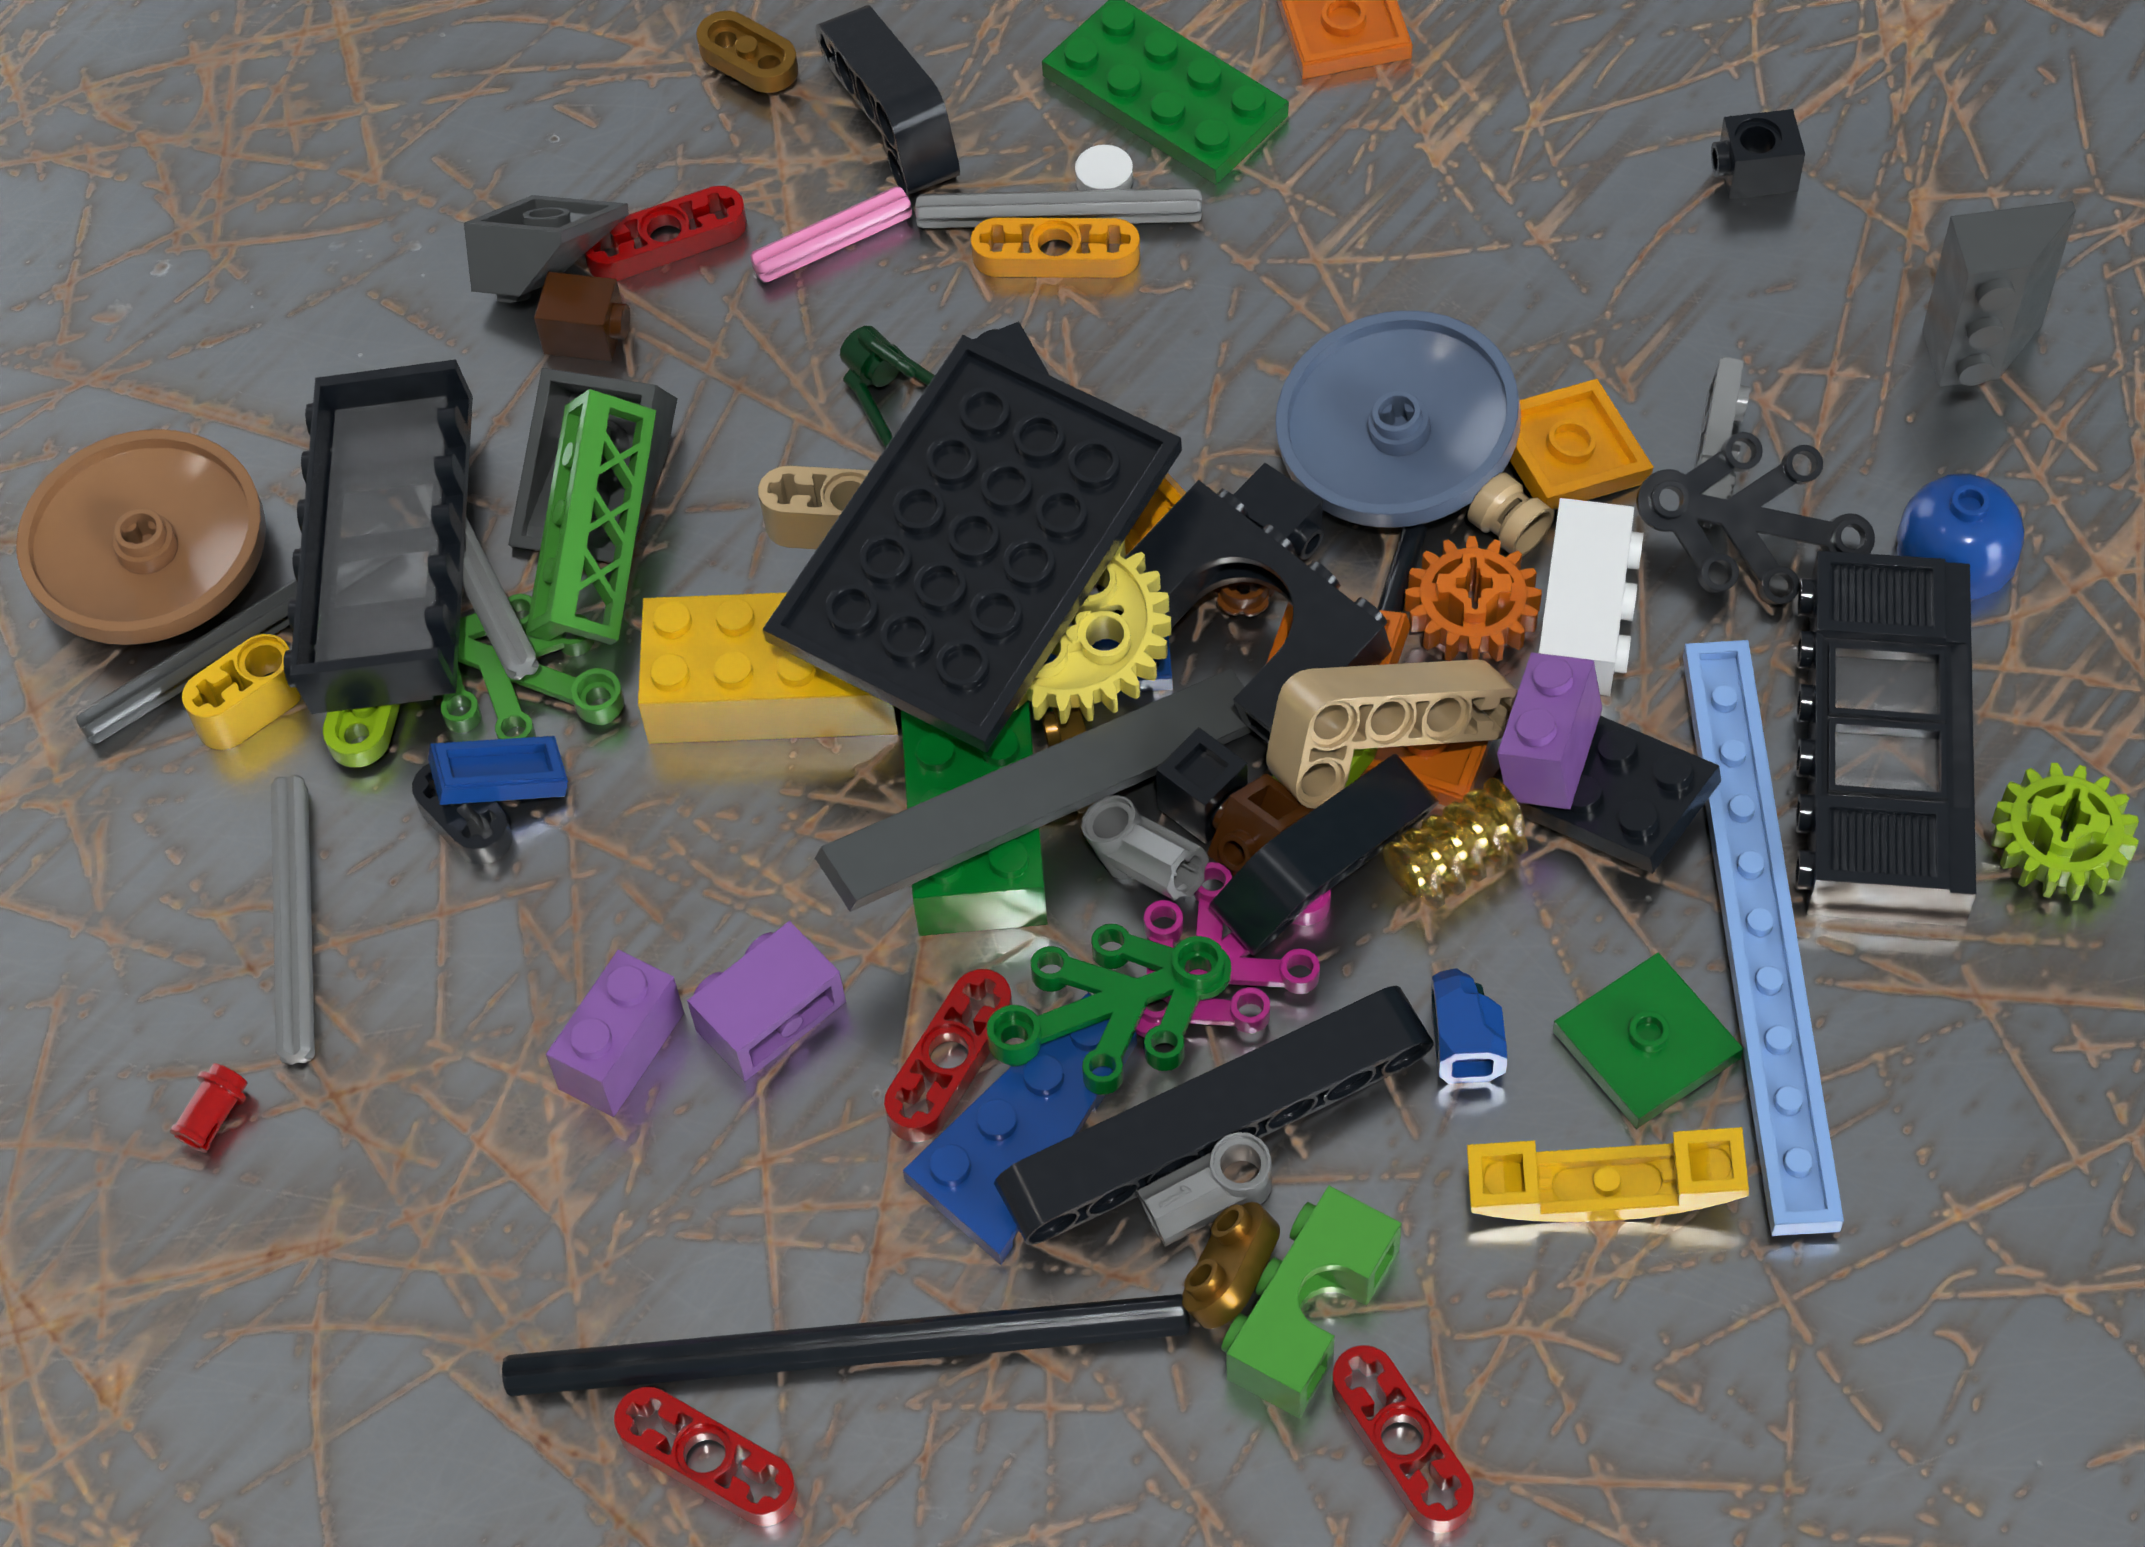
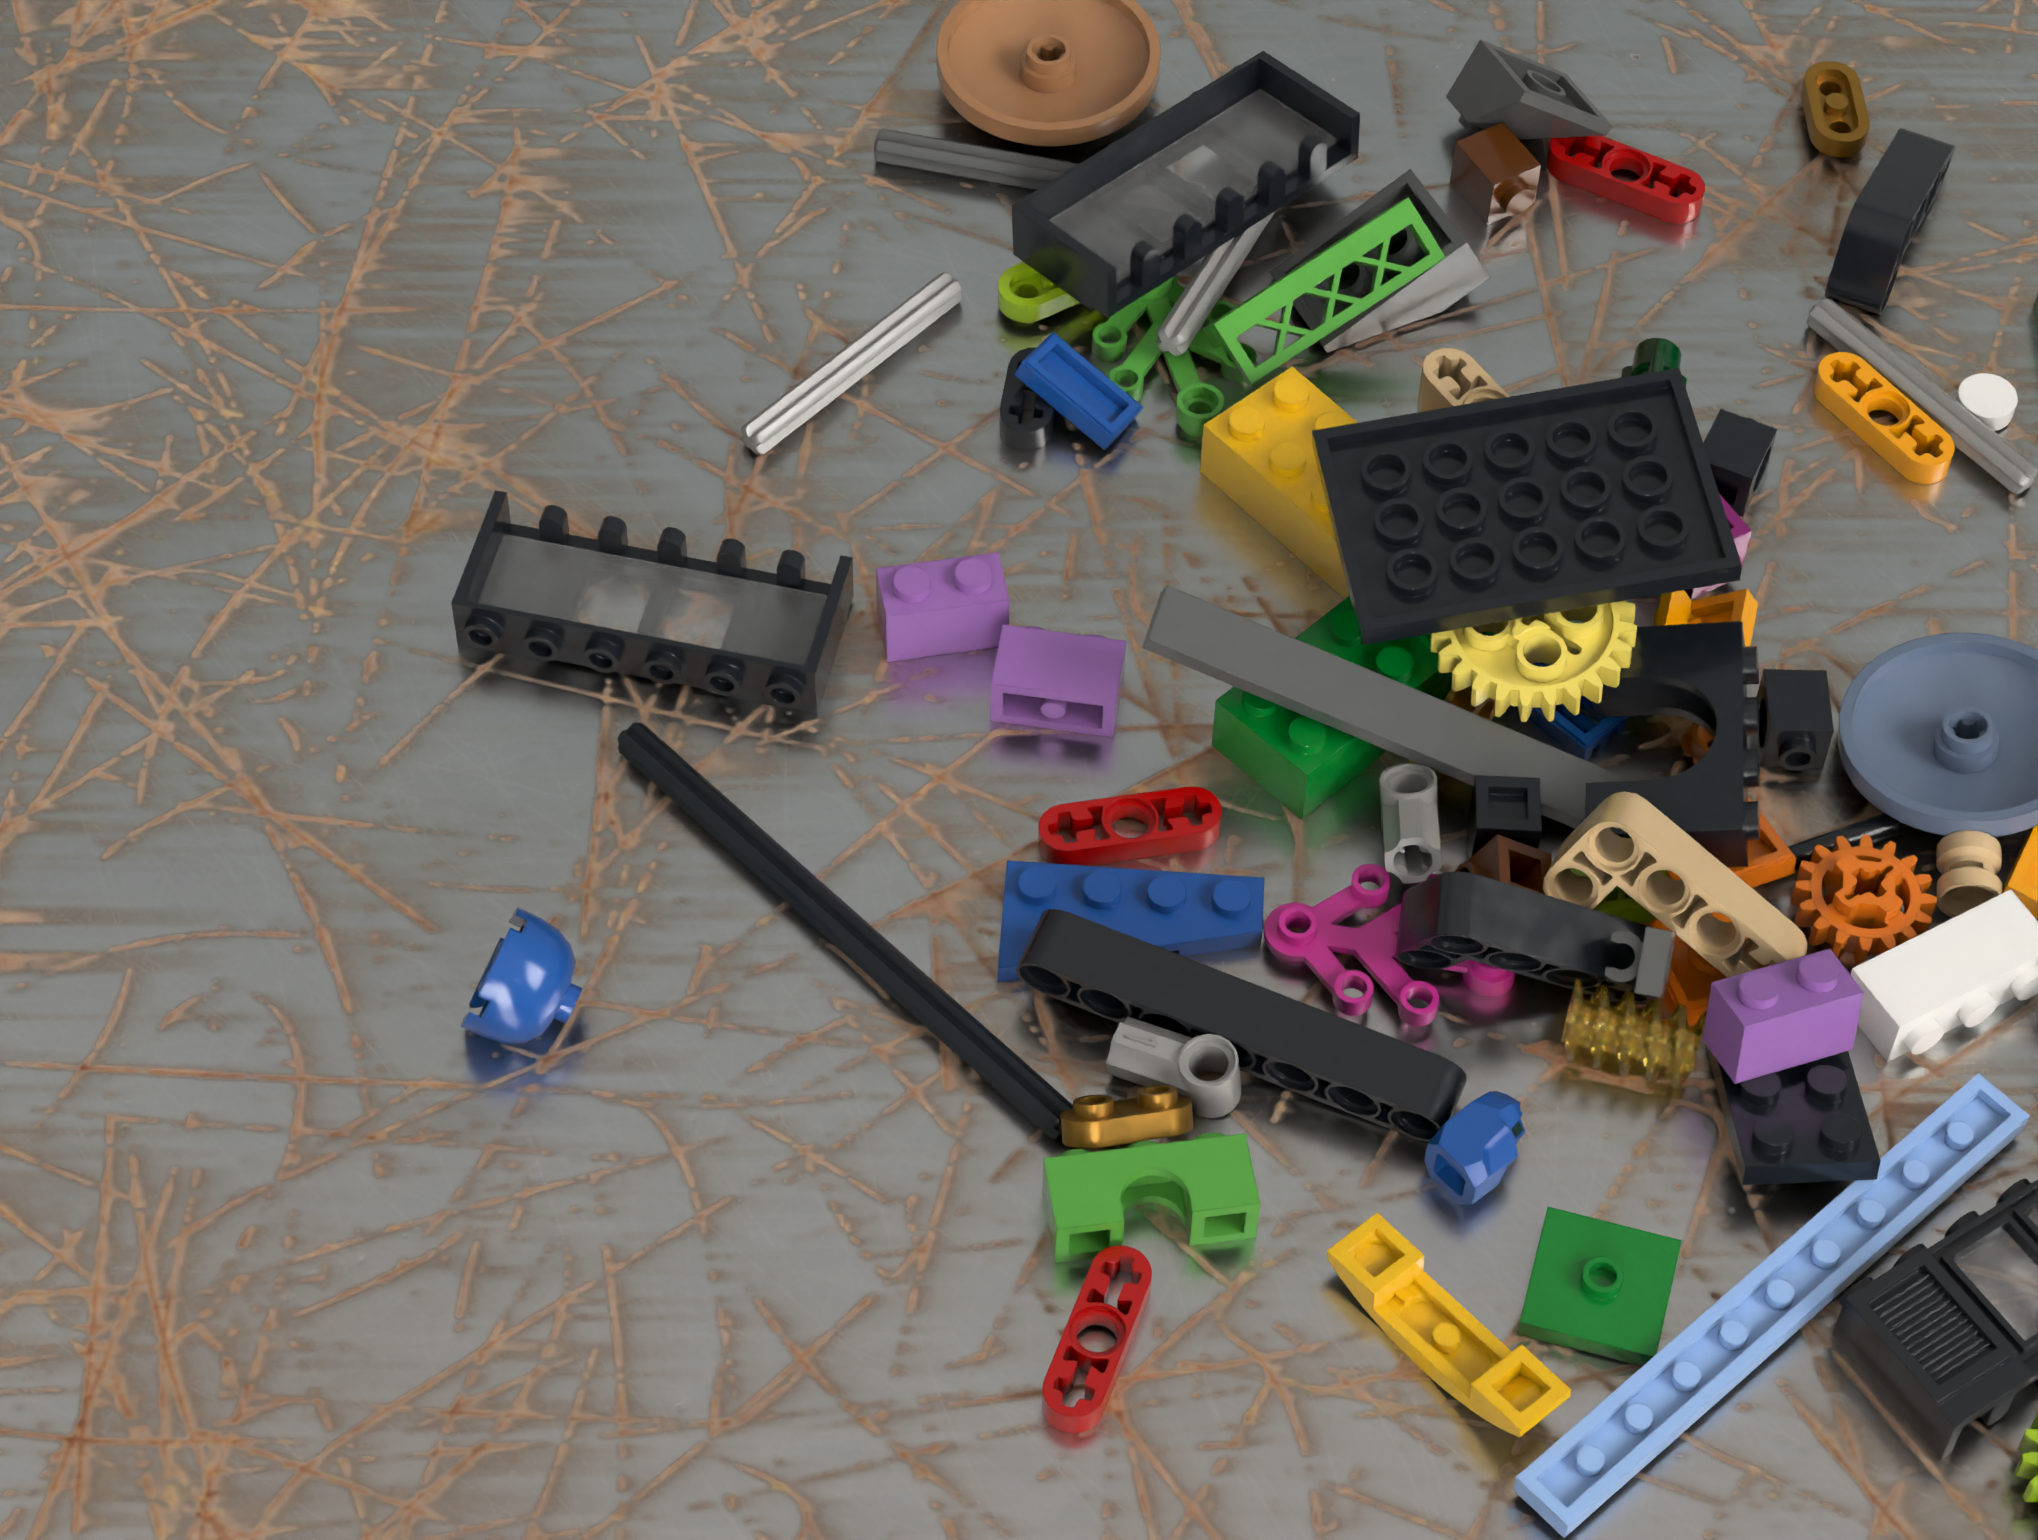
camera: 45 degrees right, 5 degrees down
red pin [170,1063,248,1153] -> none
yellow beam [182,634,301,750] -> none
red beam [614,1387,798,1526] -> none
bright pink axle [750,186,912,283] -> none
green plant [987,924,1231,1095] -> none
none -> window [451,490,854,714]
none -> dark grey tile [1605,927,1677,998]

